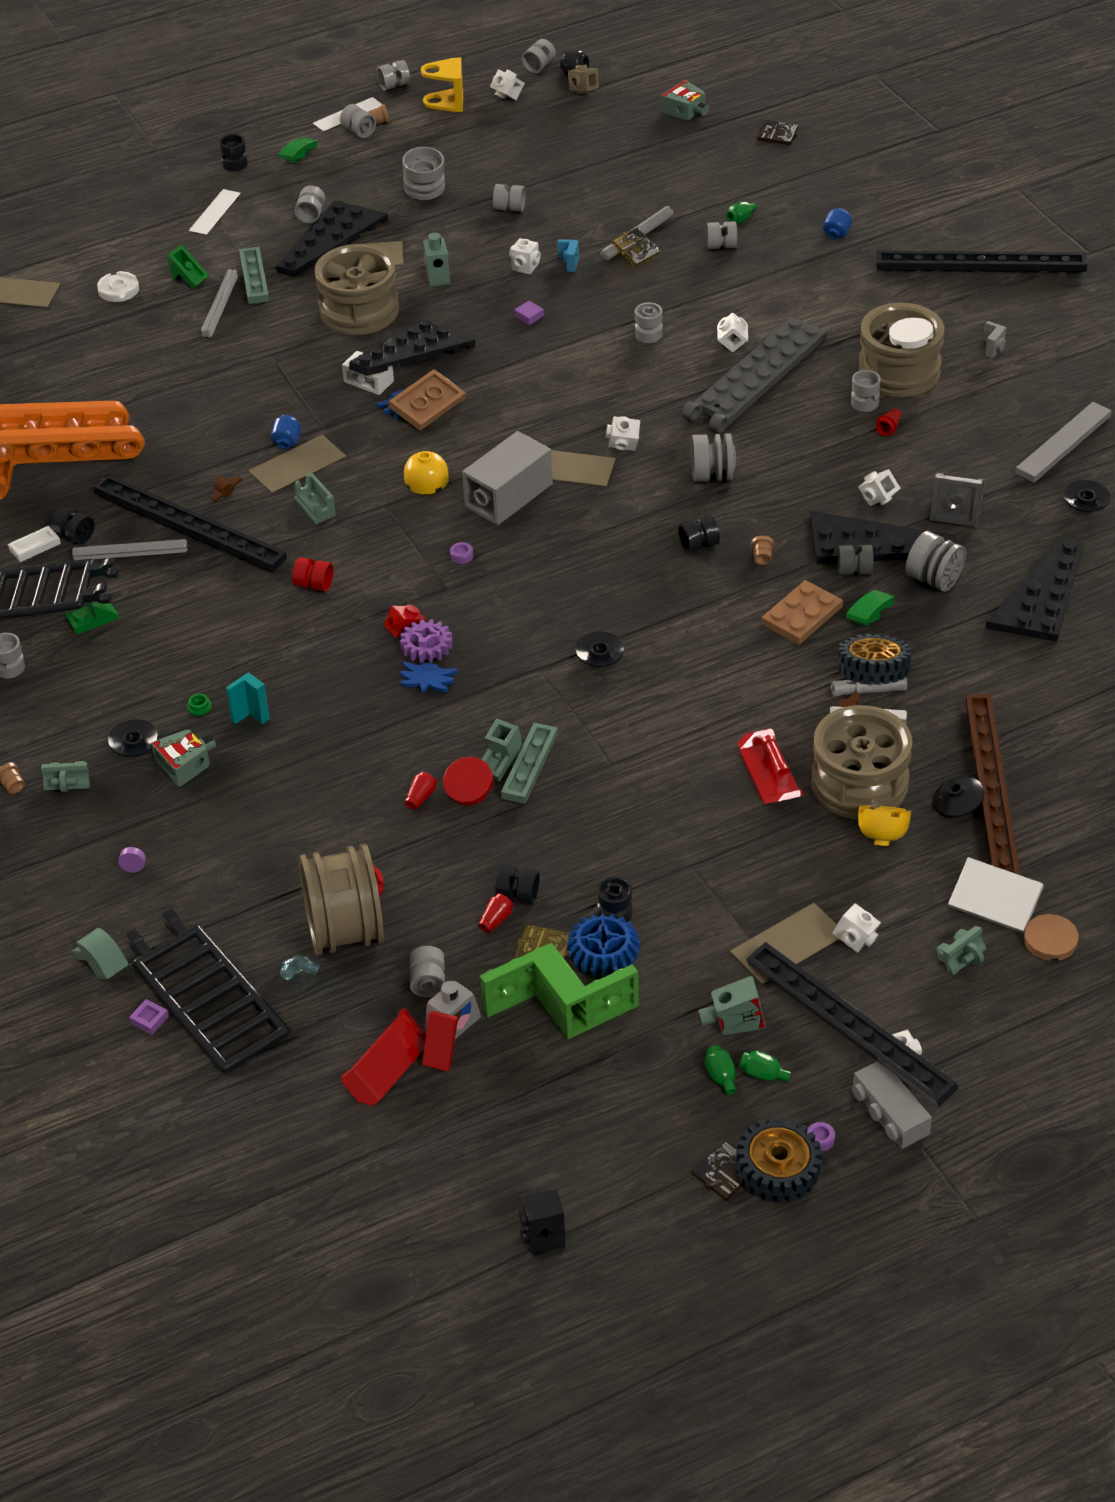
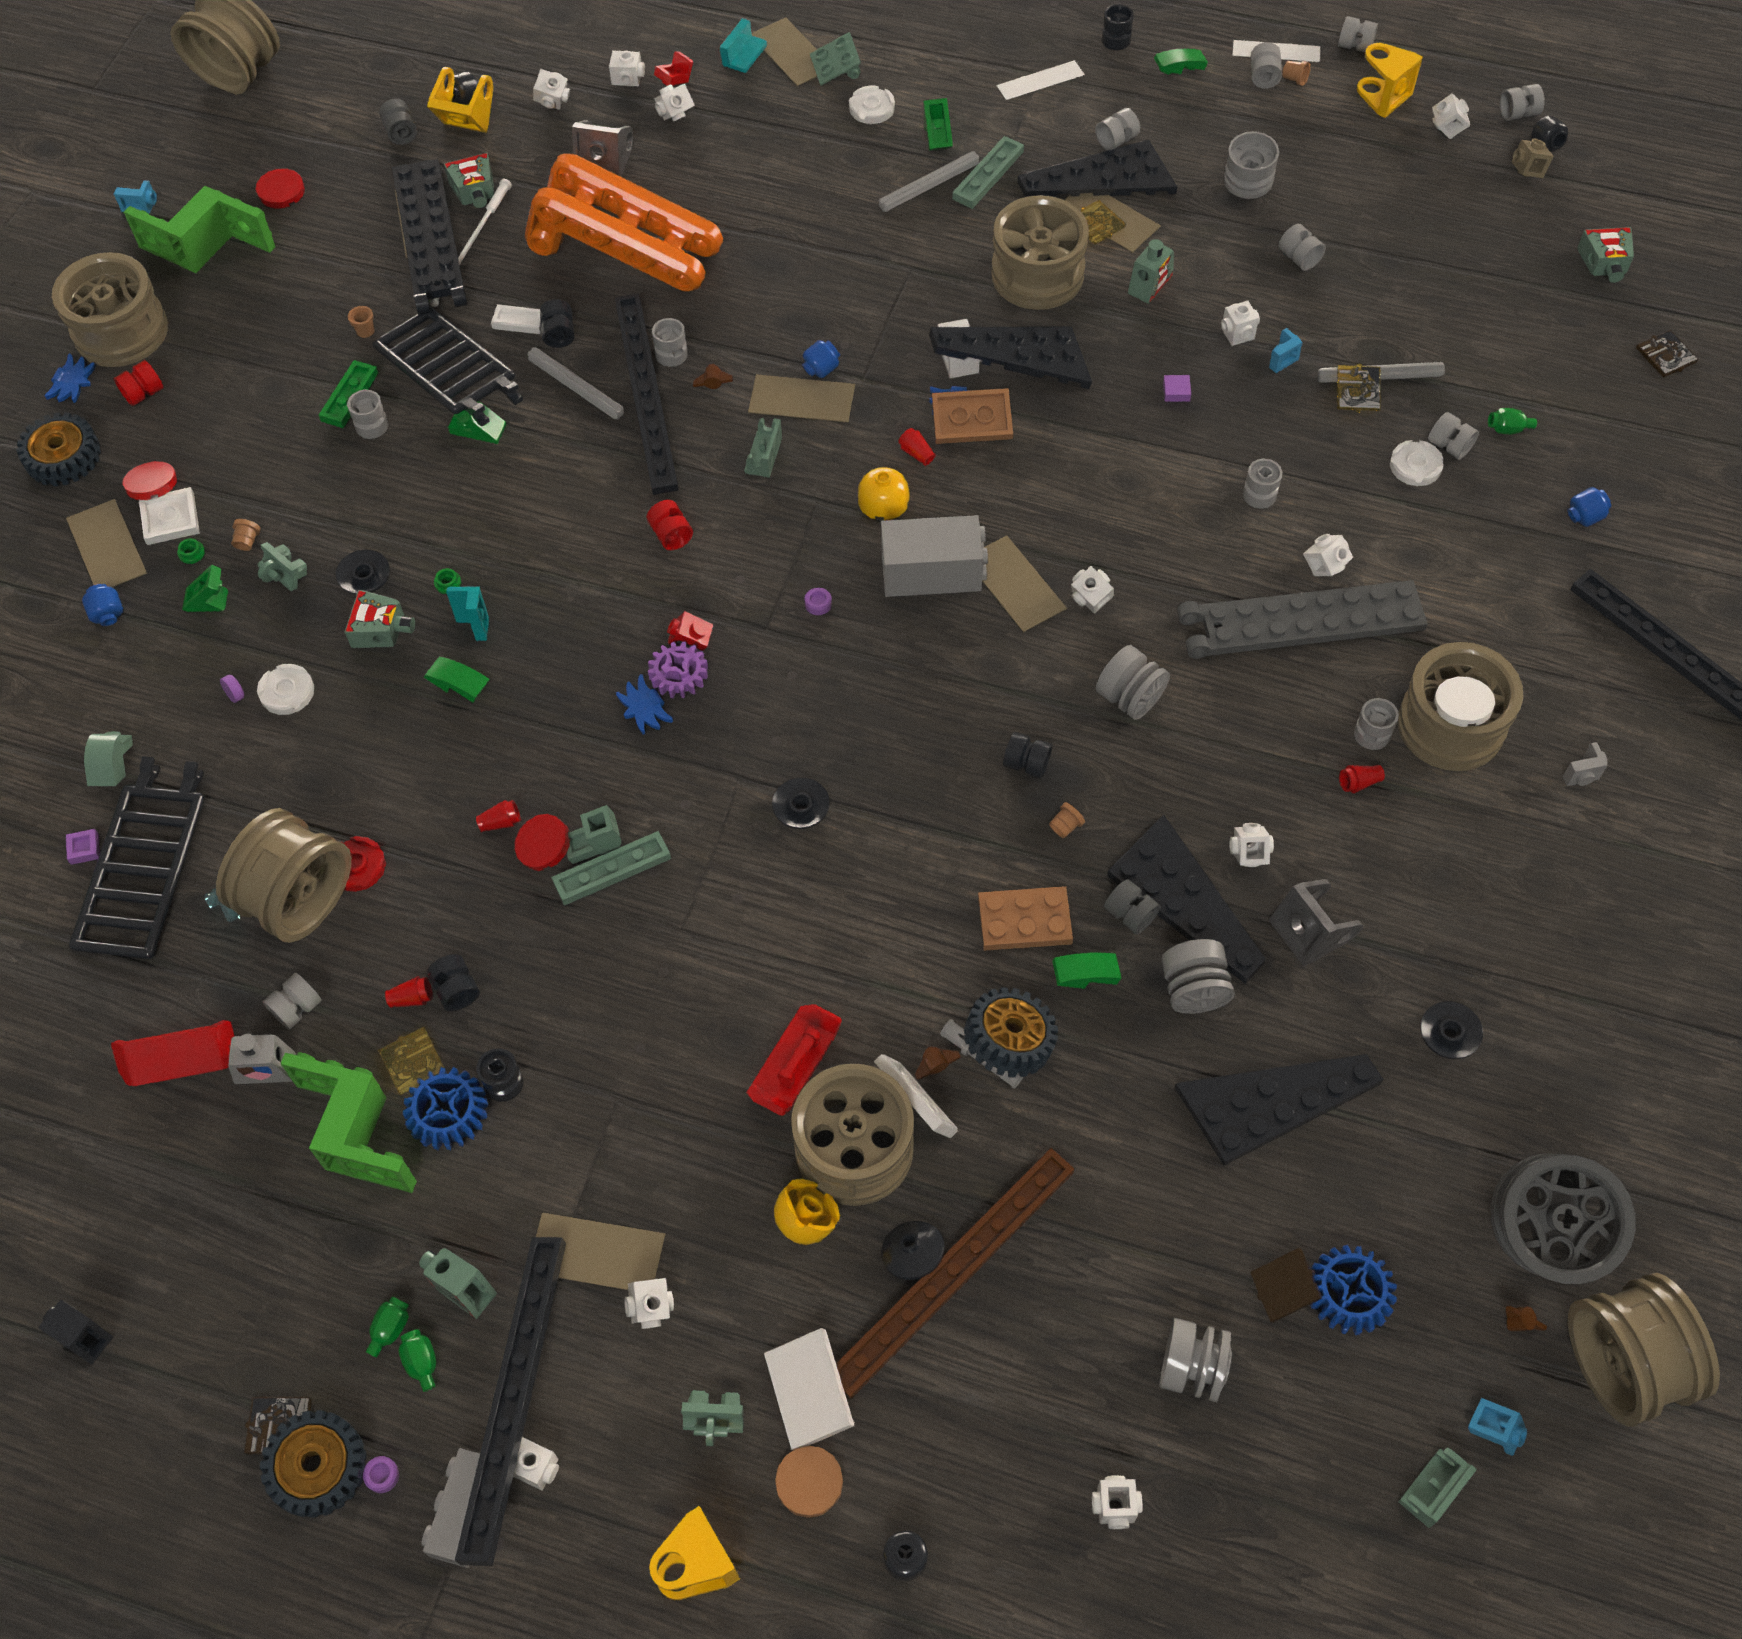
camera: 45 degrees right, 15 degrees up
red tile [422,1010,458,1071] -> none
light grey tile [1015,402,1112,483] -> none
none -> green slope [182,565,228,612]
none -> white tile [257,664,315,715]
none -> green slope [424,656,489,703]
none -> yellow hose [649,1506,740,1600]
none -> light grey wheel [652,318,688,367]
none -> sand green hinge [810,32,861,85]
none -> red cone [898,428,936,466]
none -> white tile [1390,440,1444,486]

